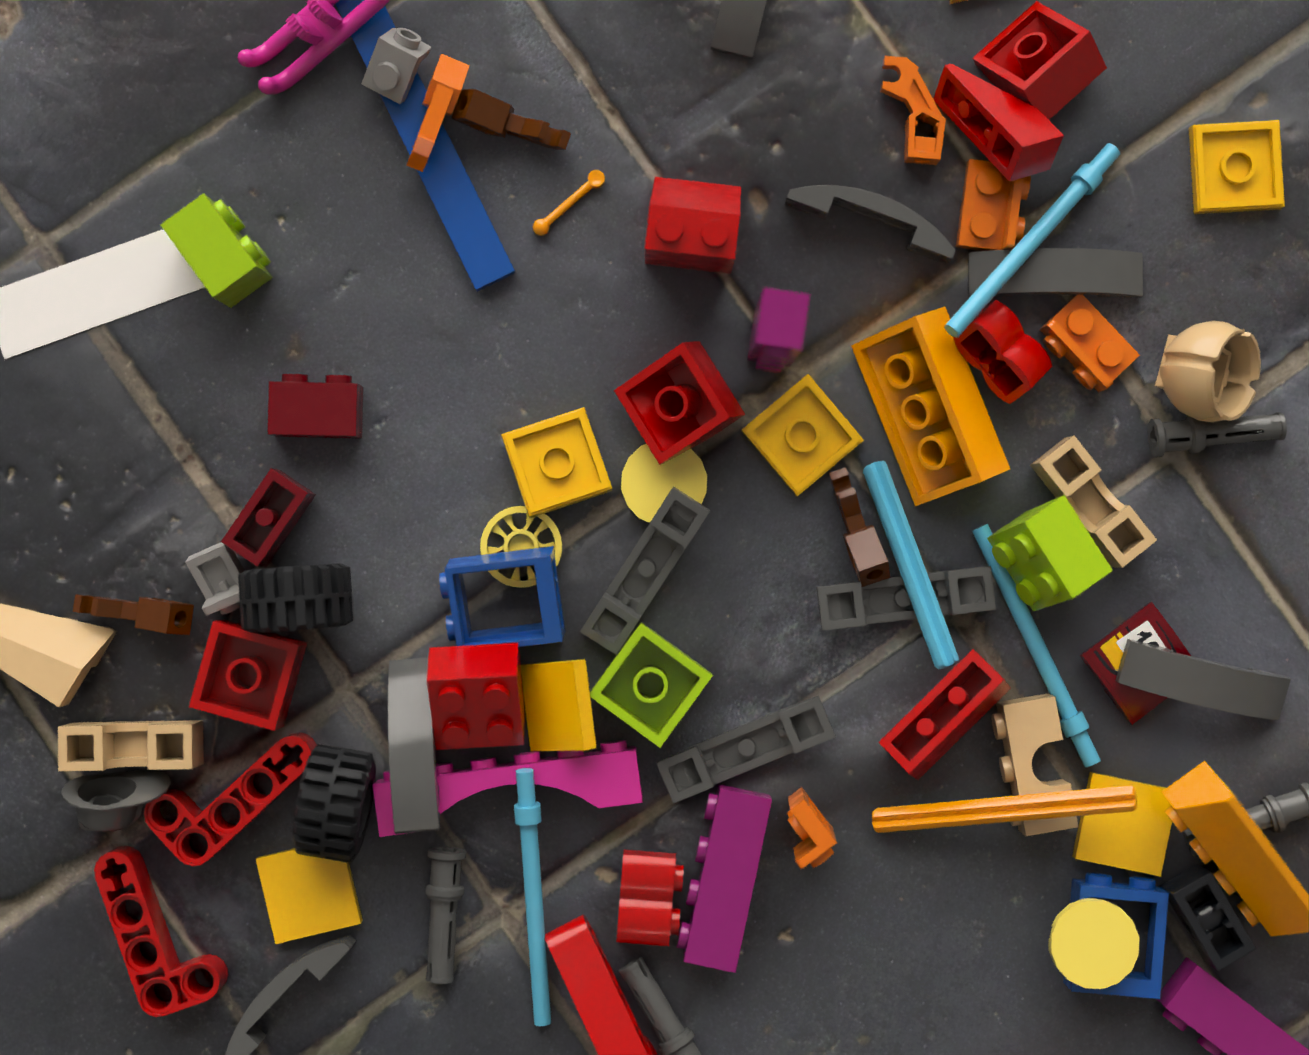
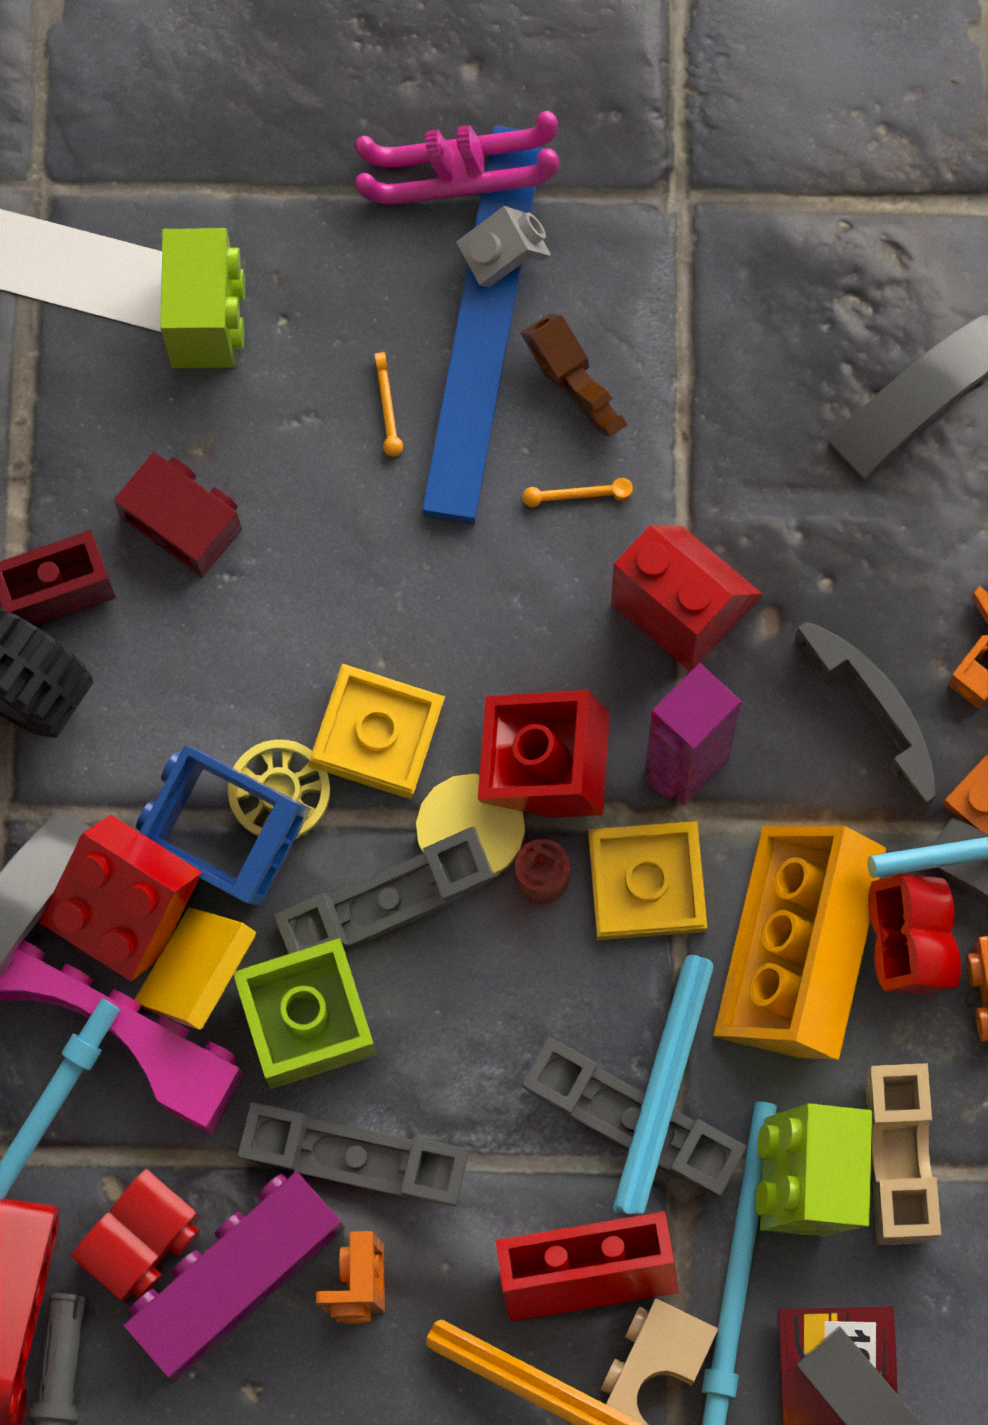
camera: 35 degrees right, 15 degrees down
orange piece [406,54,470,172] -> none
reddish brown piece [829,467,891,587] -> none
none -> light orange hinge [375,352,404,457]
none -> clear red wheel [515,839,570,904]

